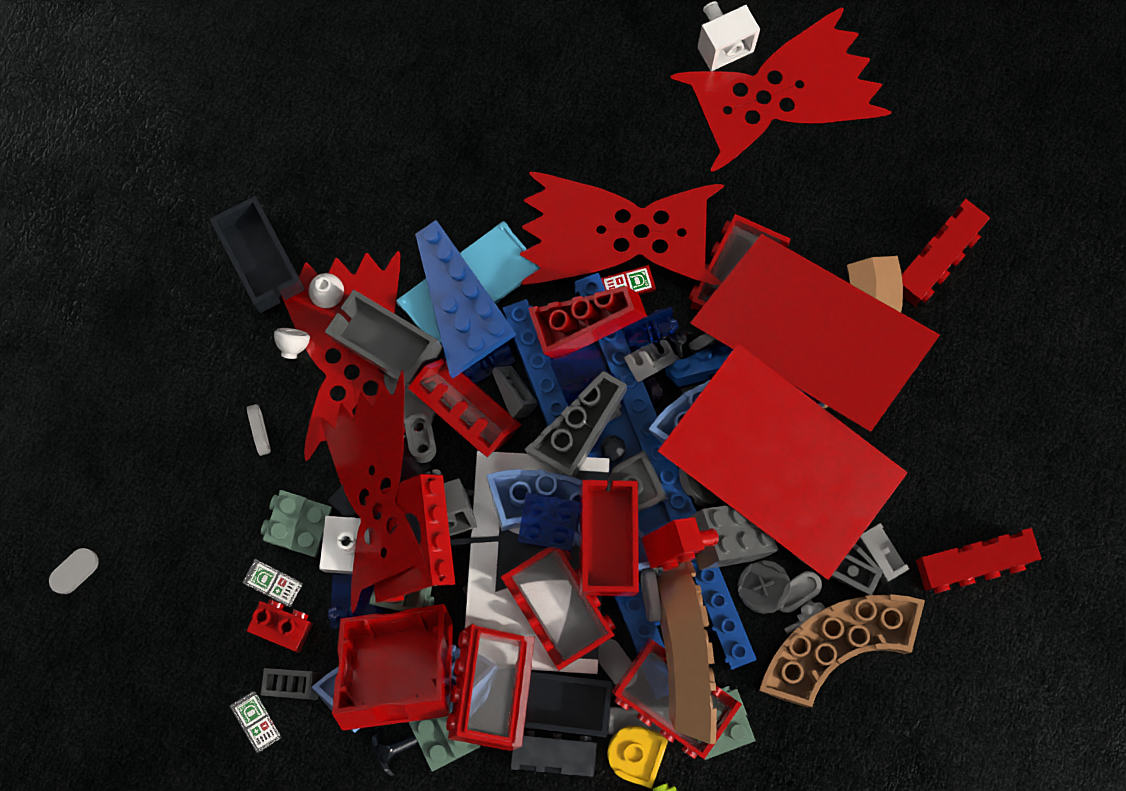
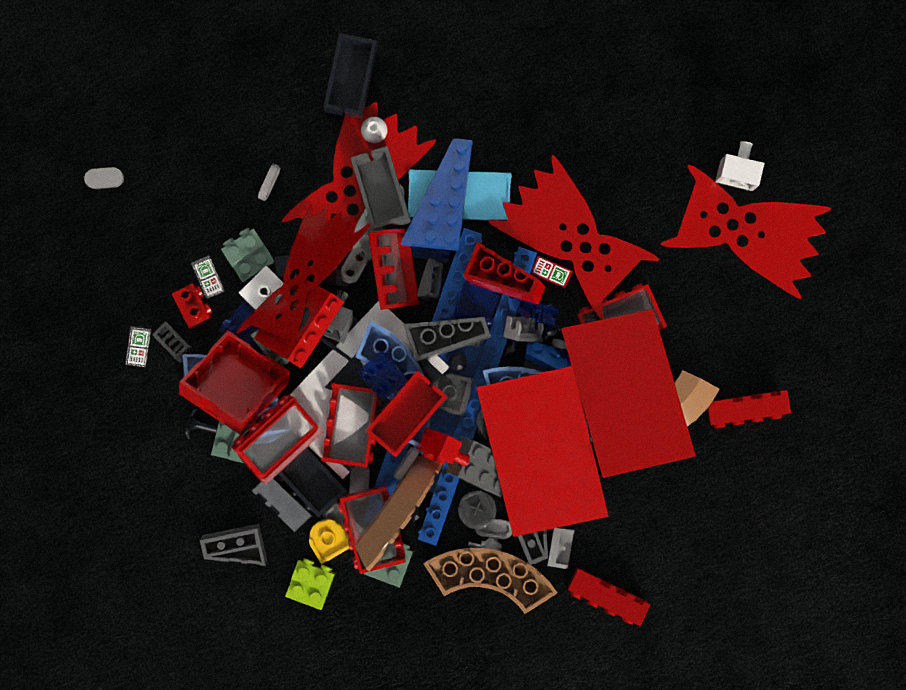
camera: 45 degrees right, 10 degrees up
white brick [274,328,310,359] -> none

